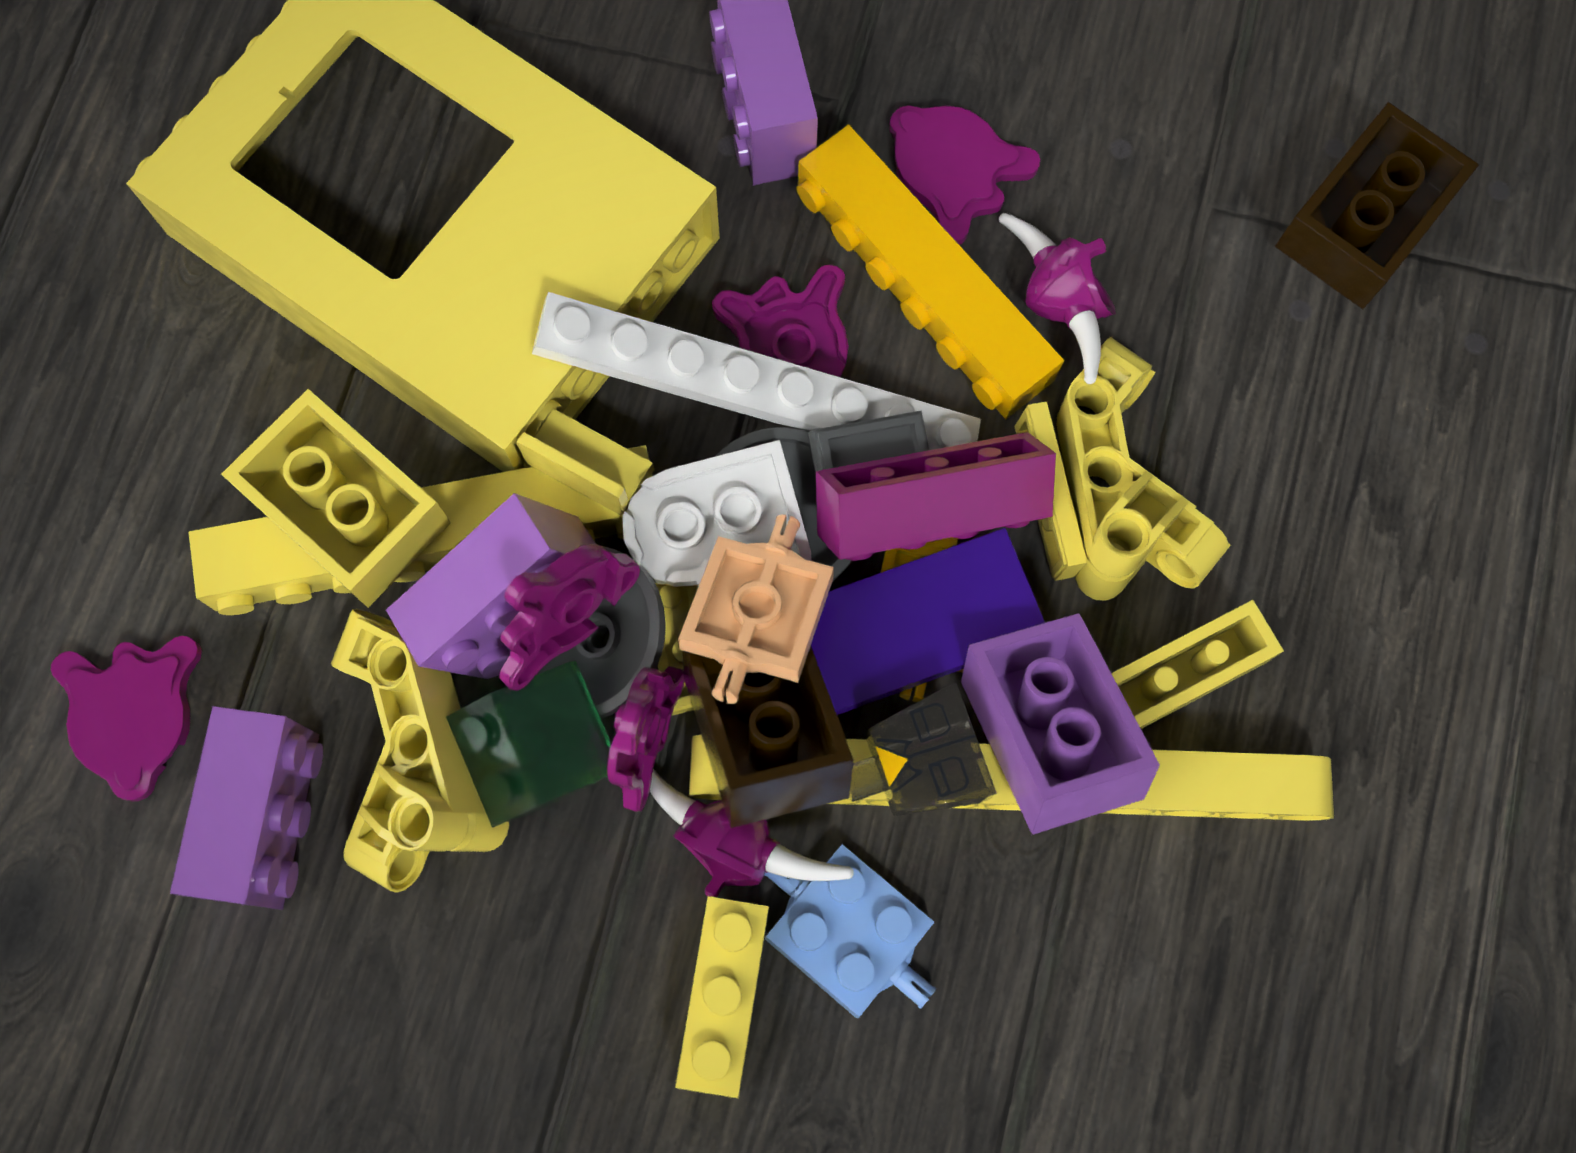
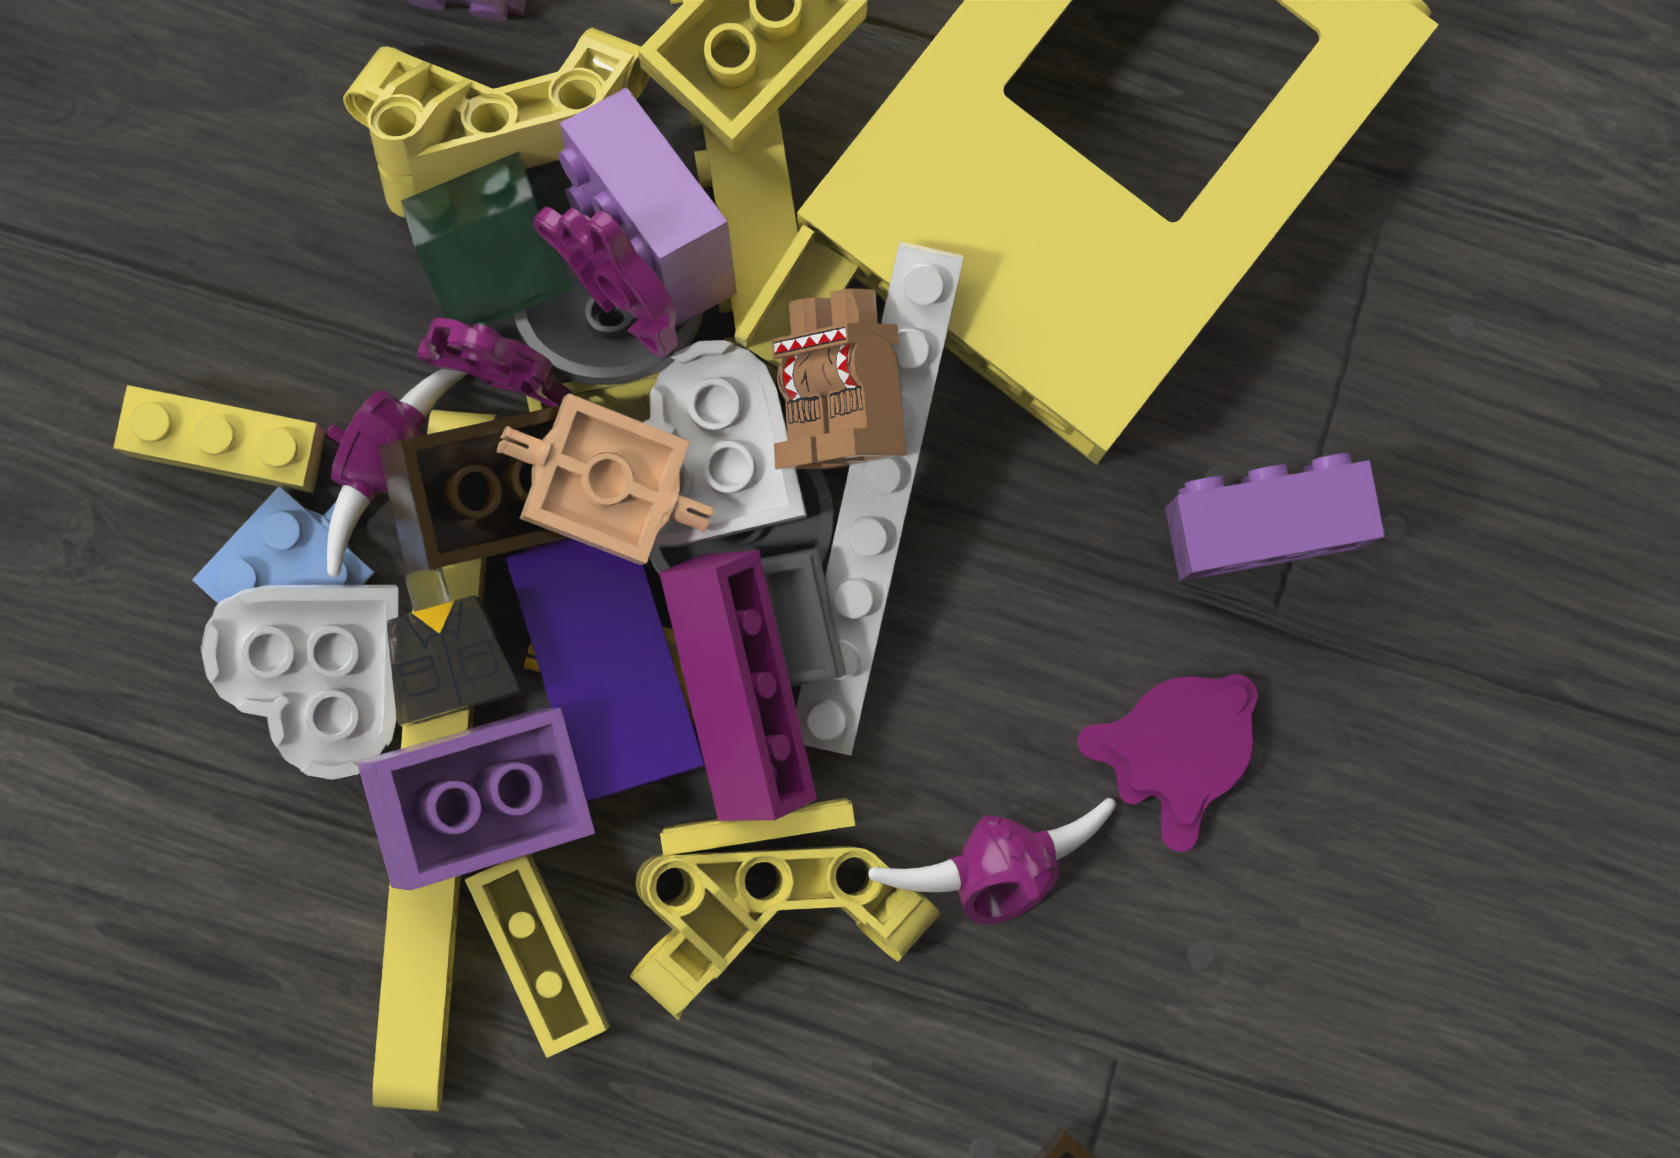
camera: 90 degrees right, 10 degrees up
magenta tile [712,265,849,378] -> none
yellow brick [797,124,1064,419] -> none
none -> white plate [201,585,398,780]
none -> medium nougat hips [772,289,906,469]

